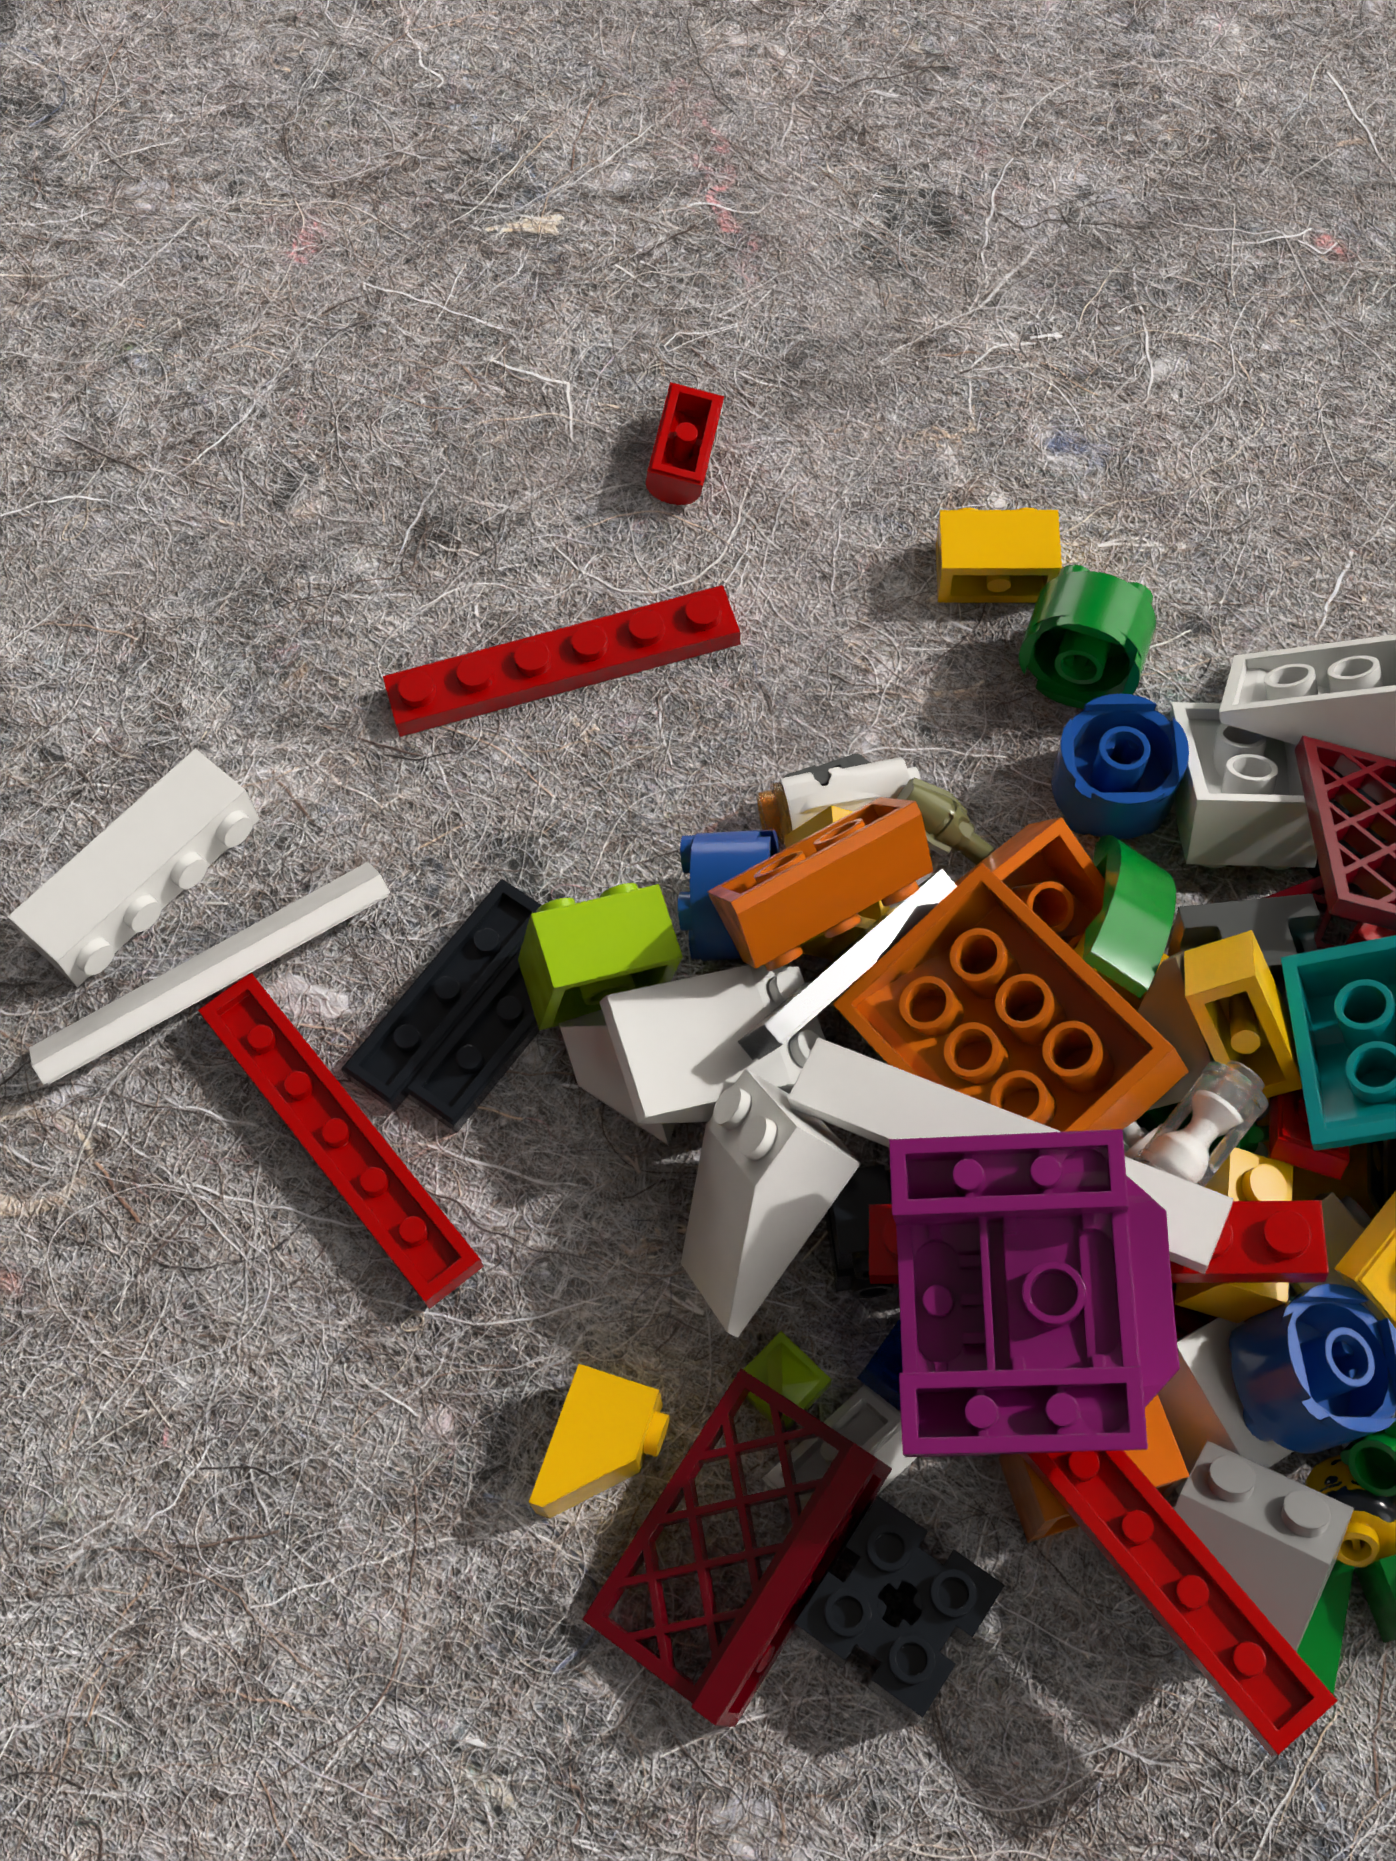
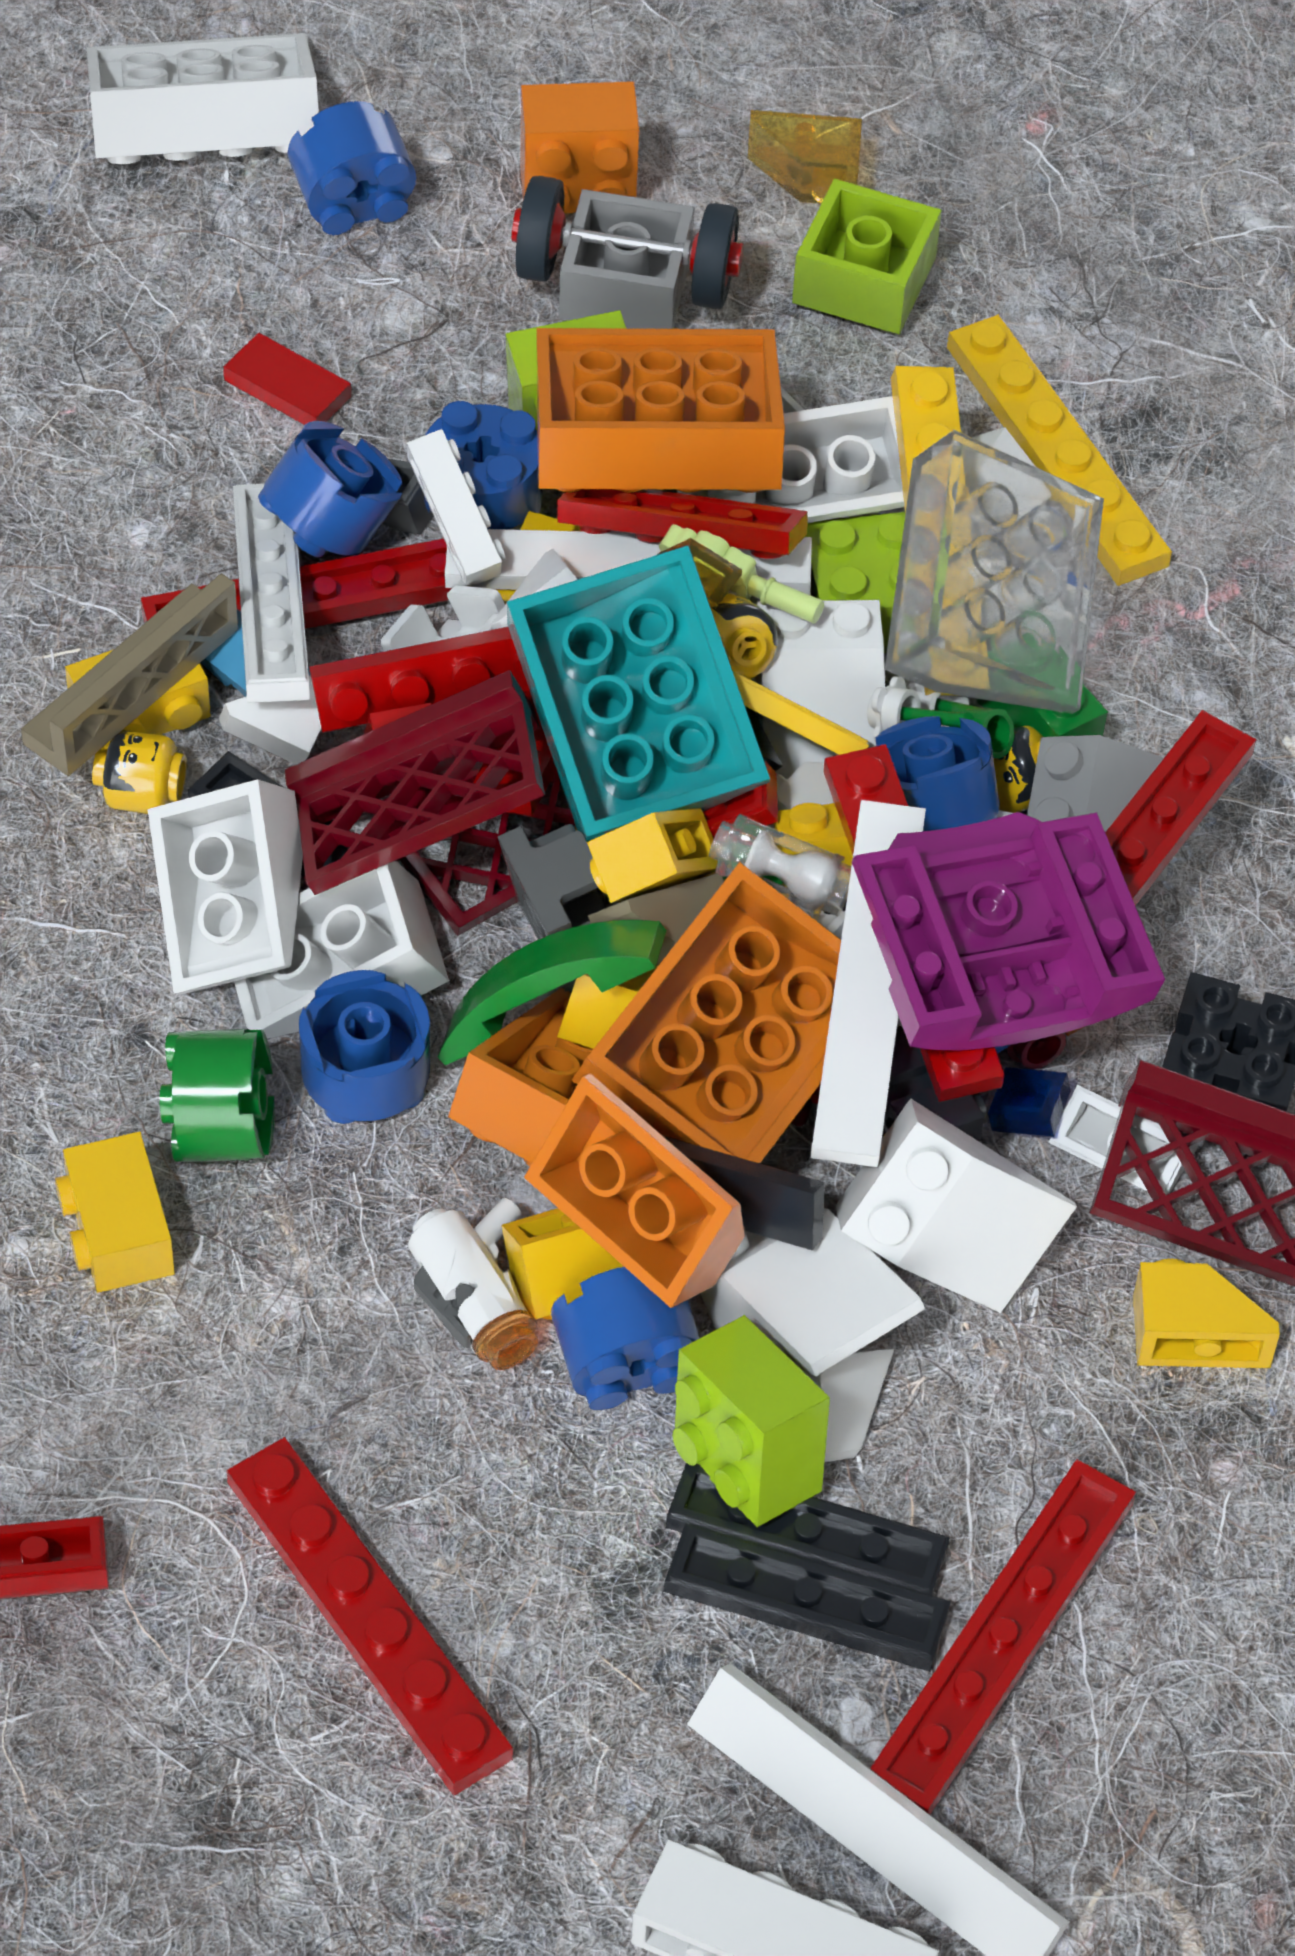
camera: 115 degrees left, 10 degrees down
lime tile [732,1331,832,1431] -> none
olive piece [897,777,994,865] -> none

